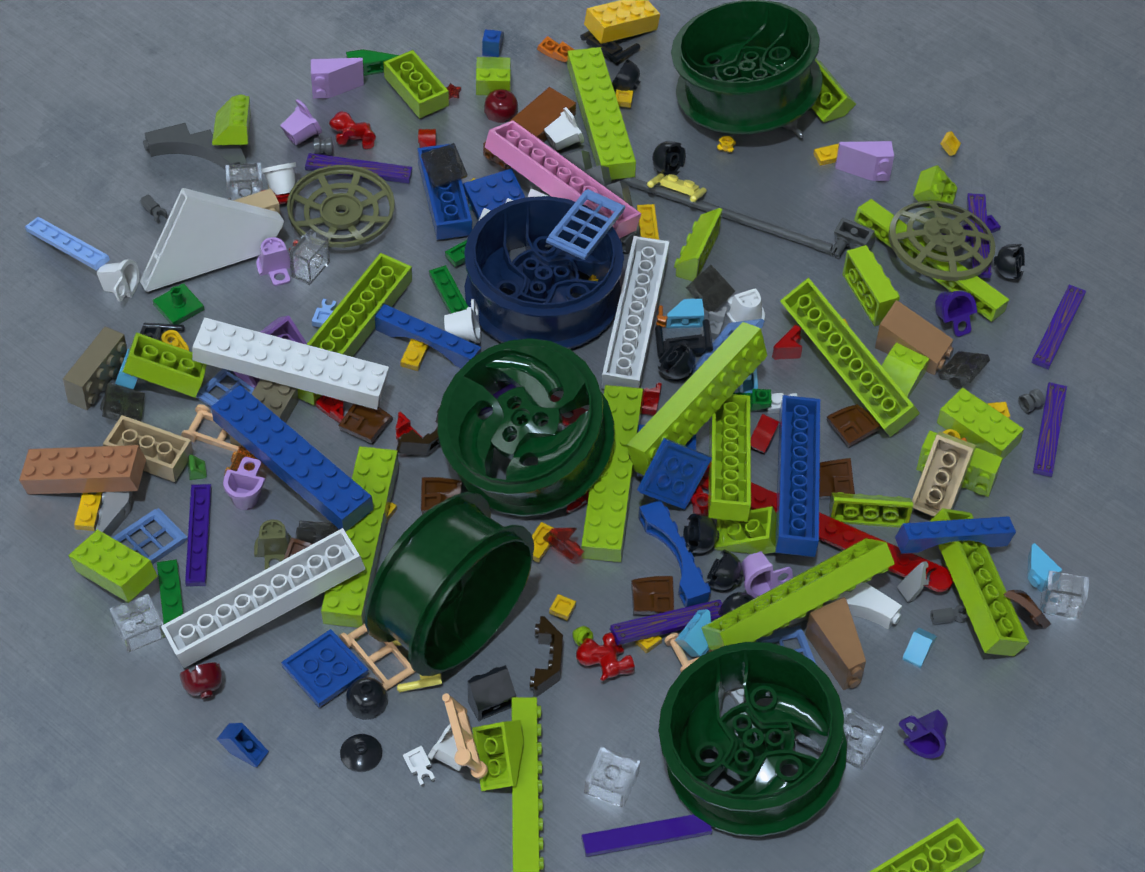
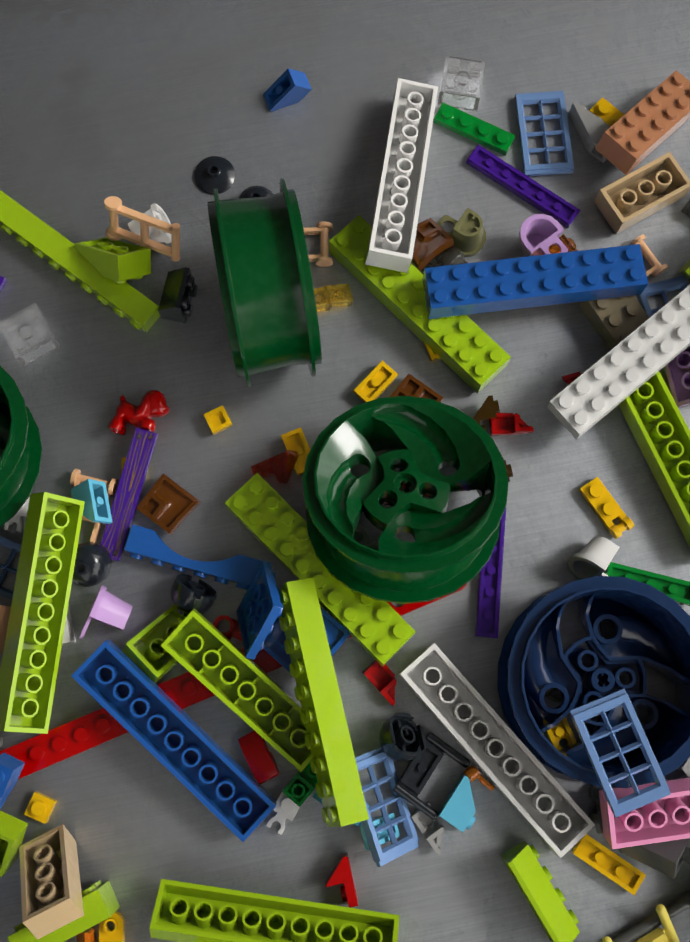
camera: 130 degrees right, 25 degrees up
lime brick [68,529,158,603] -> none
dark red cylinder [179,662,223,699] -> none
bright green slope [188,455,207,480] -> none
blue plate [281,629,369,708] -> none
reddish brown plate [338,403,393,444] -> none
blue arch [375,304,481,368] -> none
white plate [403,745,436,787] -> none
dark brown slope [529,616,563,697] -> none
lime plate [572,626,593,646] -> none
clear smoke plate [686,265,735,312] -> none
black cylinder [706,549,743,590] -> none
white container [726,288,765,323] -> none
reddish brown plate [819,458,855,499] -> none
reddish brown plate [827,404,880,448] -> none
lime slope [829,492,913,528] -> none

